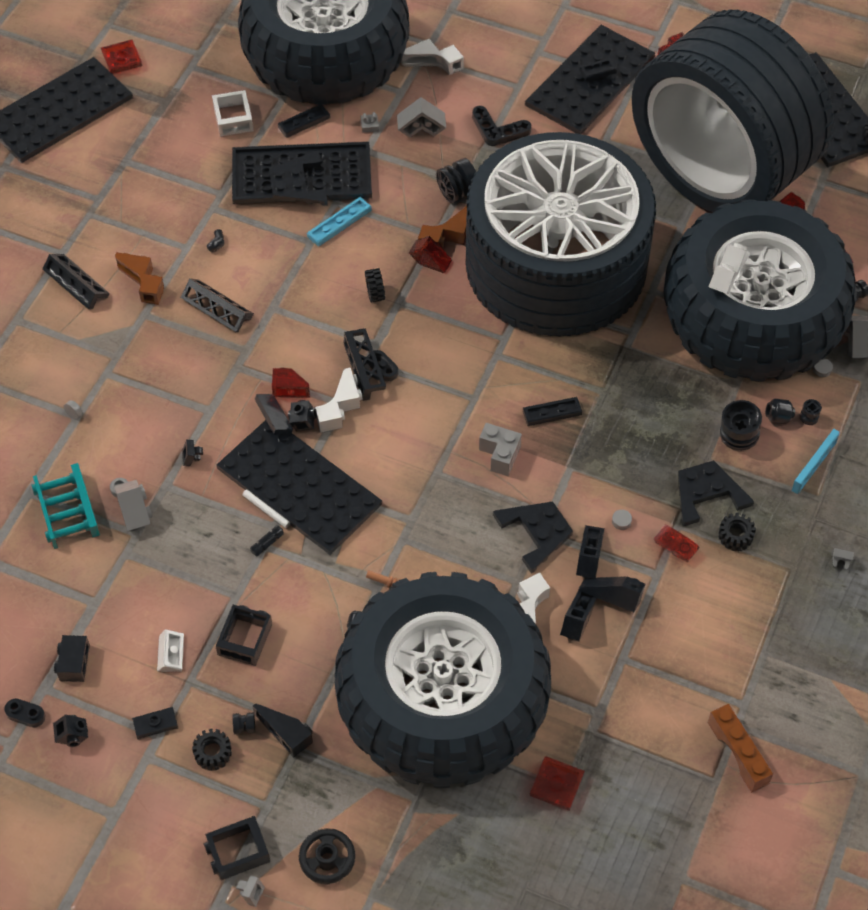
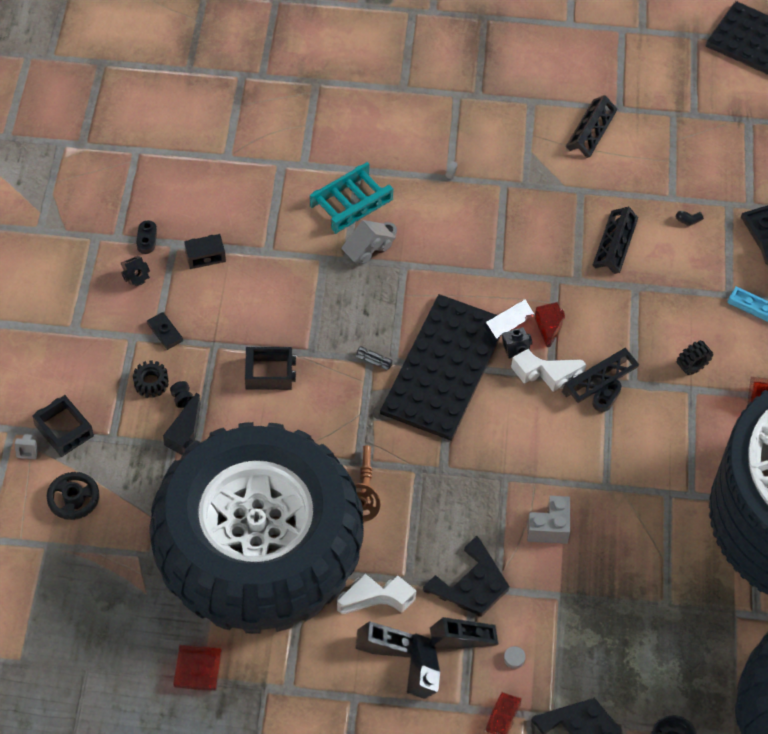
camera: 70 degrees right, 0 degrees up
dark orange arch [115,252,164,305] -> none
white slope [157,629,184,672] -> none
black tile [182,439,203,466] -> none
white bar [242,490,290,528] -> none
black tile [523,397,582,426] -> none

